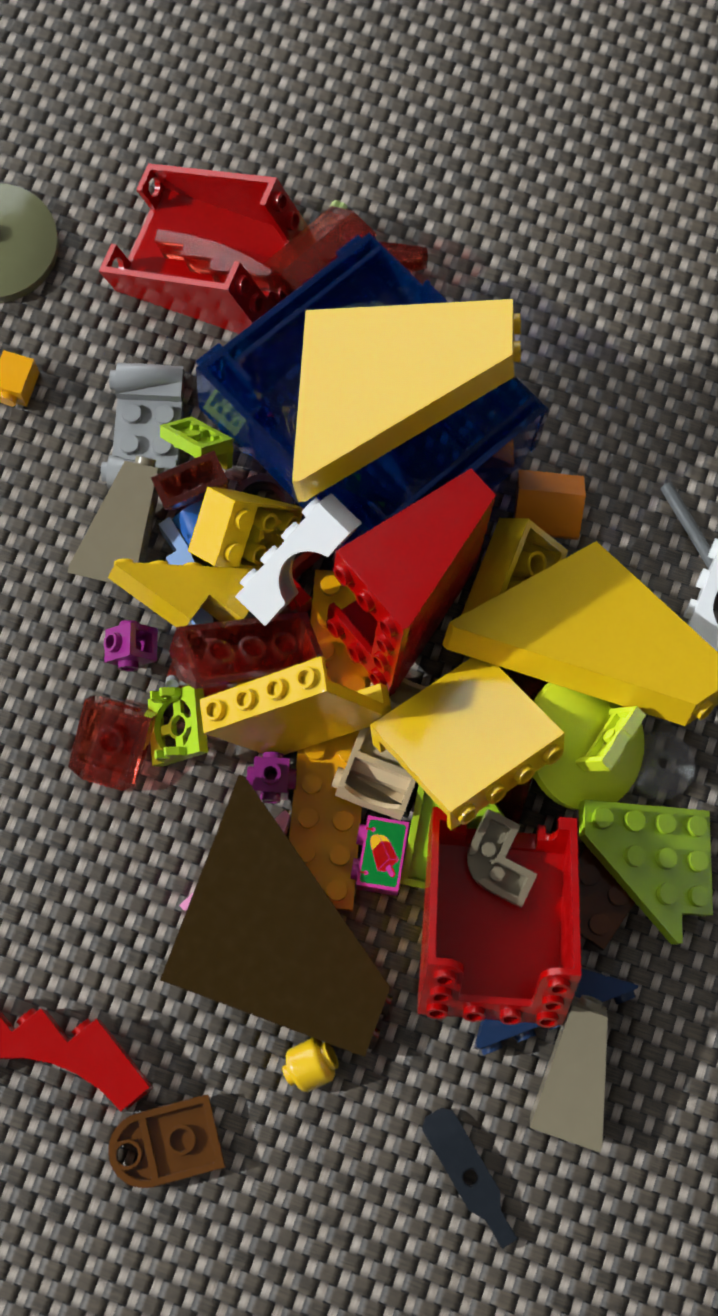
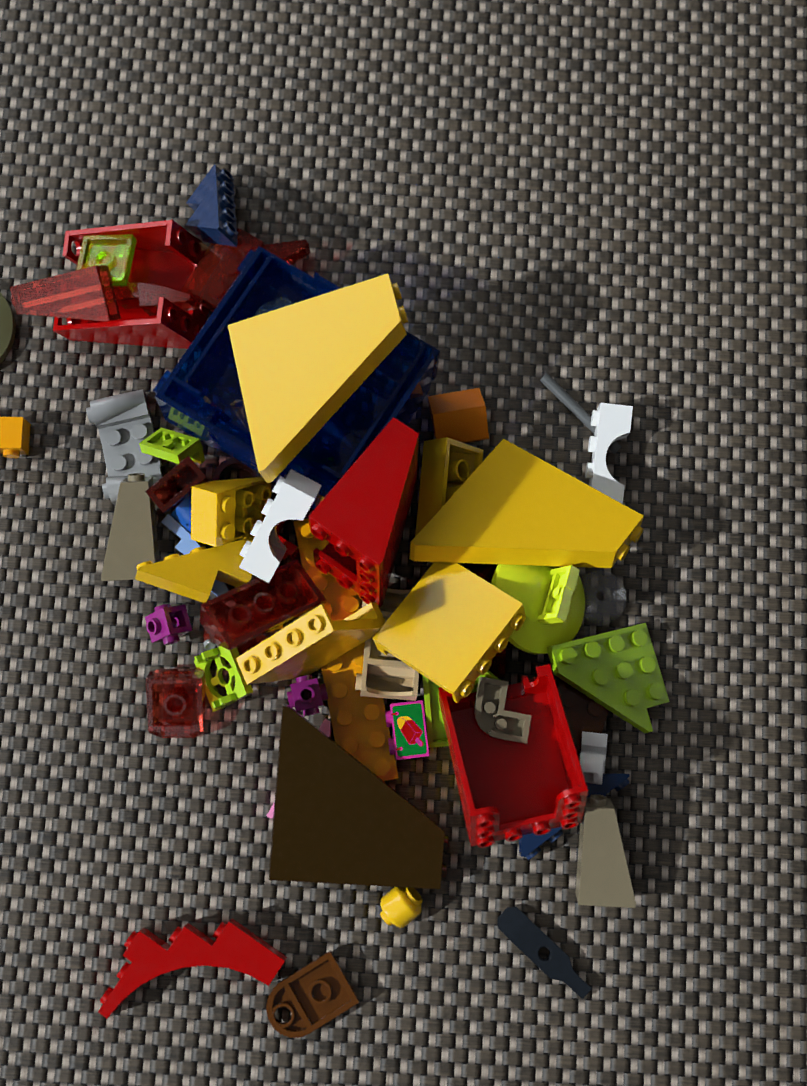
camera: 15 degrees left, 5 degrees up
none -> clear red slope [10,265,121,321]
none -> clear neon green plate [74,234,137,287]
none -> dark blue slope [185,165,238,247]
none -> white leg [580,731,608,784]

